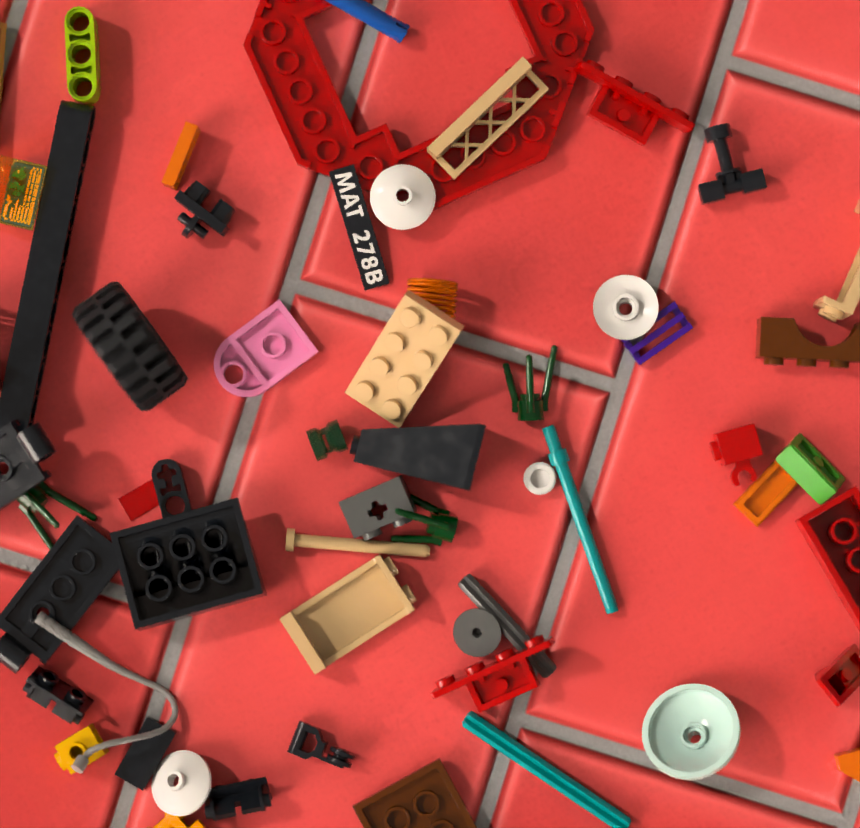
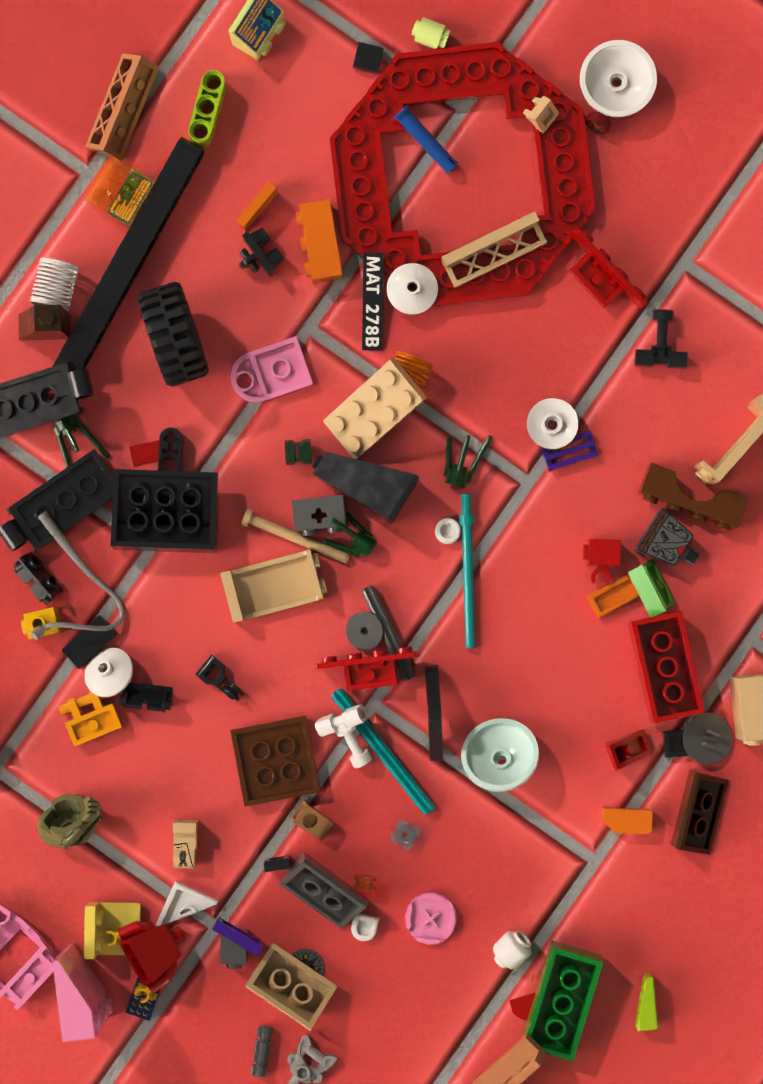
camera: 25 degrees right, 0 degrees up
none -> orange brick [295,199,343,284]
none -> white bar [315,704,372,768]
none -> black beam [425,665,443,761]
none -> torso [633,508,700,567]

